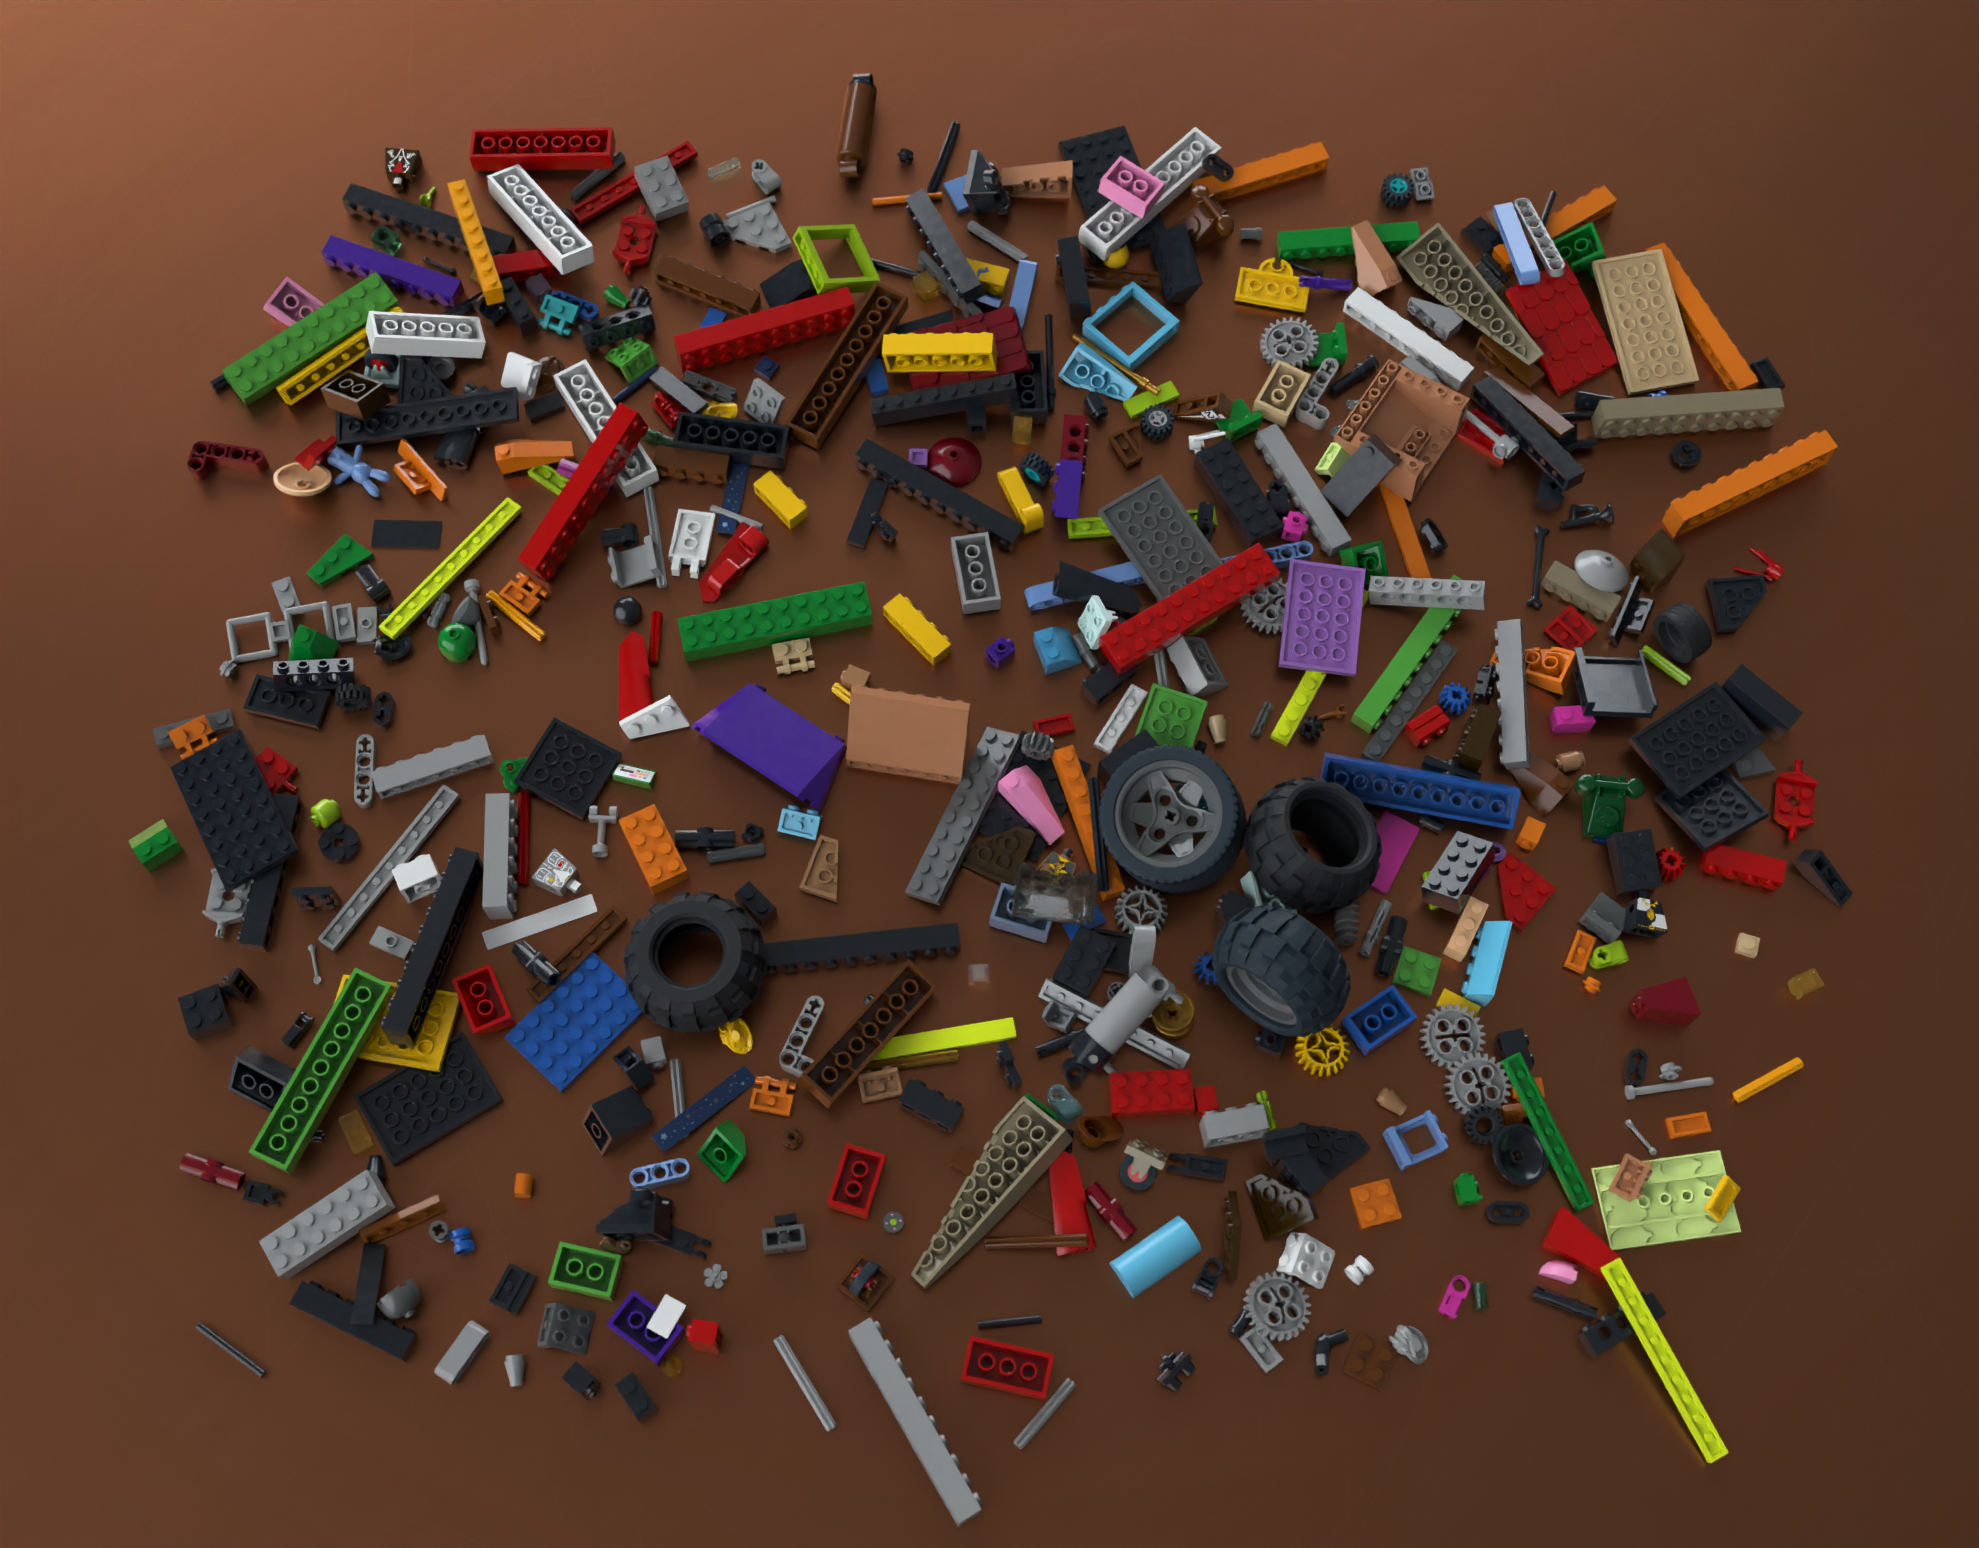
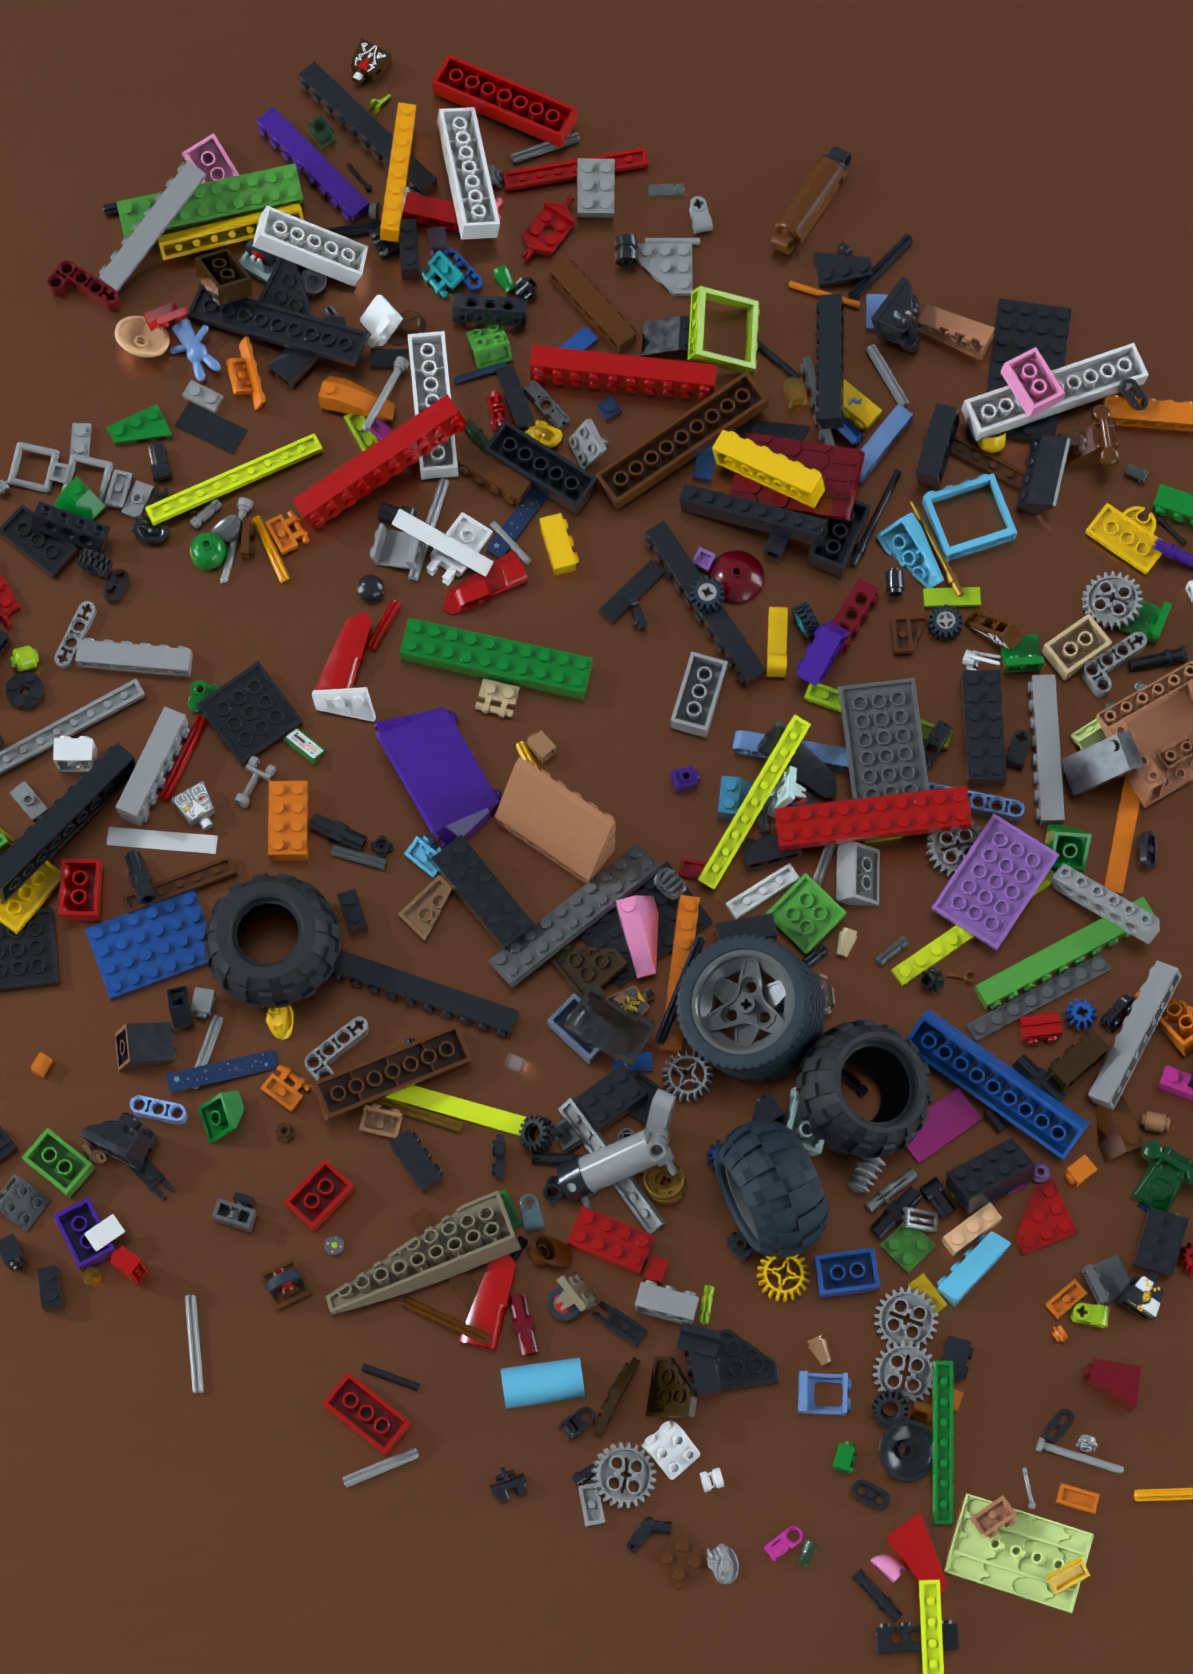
camera: 30 degrees right, 5 degrees up
light grey plant [704,1264,728,1289] -> none
light grey brick [848,1317,983,1527] -> none
yellow brick [883,593,951,666] -> none
clear yellow brick [1012,416,1032,445] -> none
dark pink brick [1281,511,1309,543] -> none
orange plate [1349,1178,1402,1230] -> none
none -> light grey brick [99,160,206,292]
none -> light grey plate [182,380,224,414]
none -> light grey piece [362,356,410,431]
none -> dark grey tile [369,202,380,221]
none -> white sticker [392,509,493,577]
none -> black brick [430,835,534,950]
none -> black tyre [519,1115,556,1152]
none -> black wheel [690,576,724,613]
none -> neon yellow plate [697,715,811,890]
none -> black wing [814,252,874,288]
none -> light grey tile [901,1207,938,1233]
none -> black piece [919,1177,957,1219]

